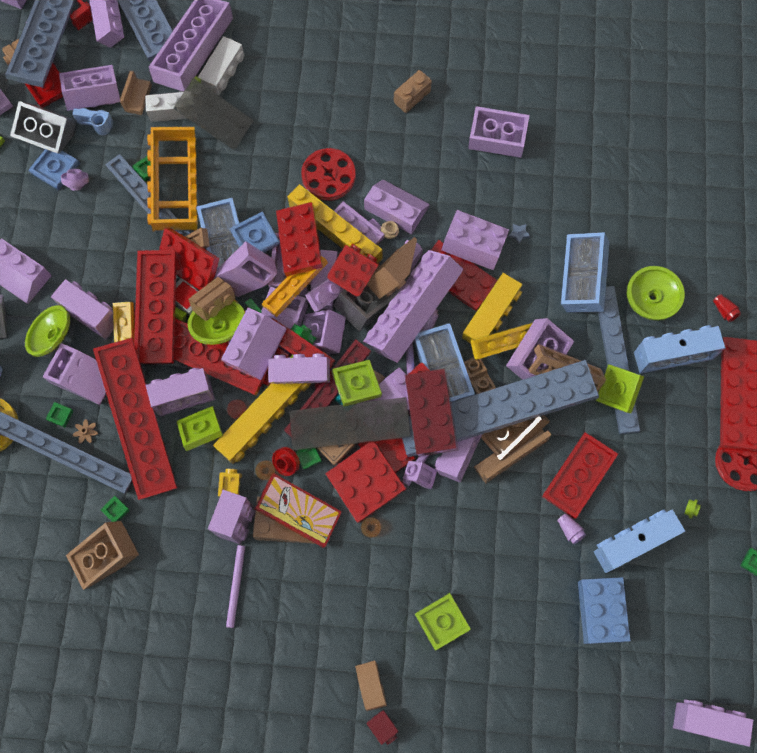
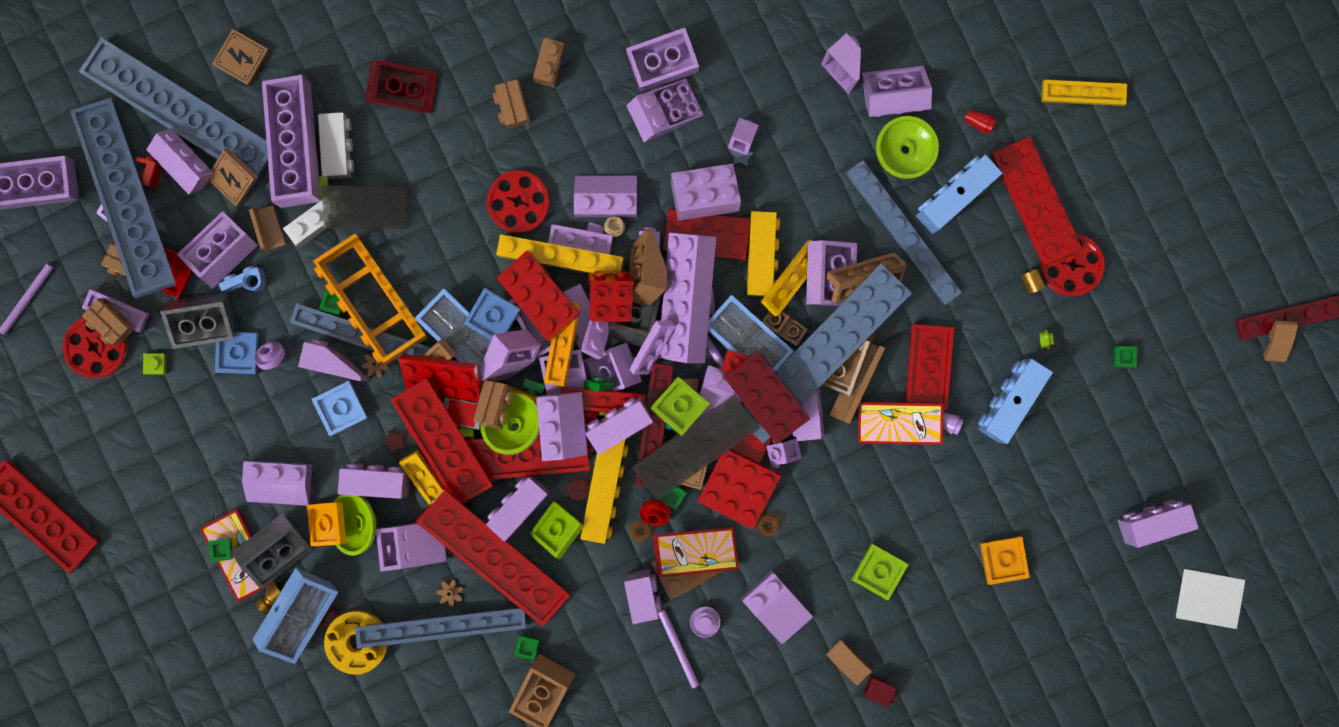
camera: 30 degrees left, 15 degrees up
green plate [46,402,73,428] -> none
yellow bracket [218,468,242,496] -> none
brick [561,232,609,312] -> none
medium blue brick [578,577,630,644] -> none
lime plate [596,364,644,413] -> none
none -> medium nougat tile [209,148,258,206]
none -> lavender slope [298,339,370,381]
none -> light orange plate [307,502,346,546]
none -> light blue plate [311,381,368,436]
none -> medium nougat plant [362,354,389,377]
none -> dark red slope [365,60,437,114]
none -> clear red piece [382,430,406,454]
none -> medium nougat brick [492,80,531,129]
none -> lavender slope [626,79,704,143]
none -> lavender plate [629,321,676,375]
none -> lavender plate [690,606,720,637]
none -> lavender brick [728,118,759,156]
none -> lavender slope [741,570,813,644]
none -> lavender slope [821,33,861,94]
none -> tile [858,401,943,445]
none -> lavender slope [862,65,932,117]
none -> light orange plate [980,536,1030,585]
none -> pearl gold brick [1020,269,1045,295]

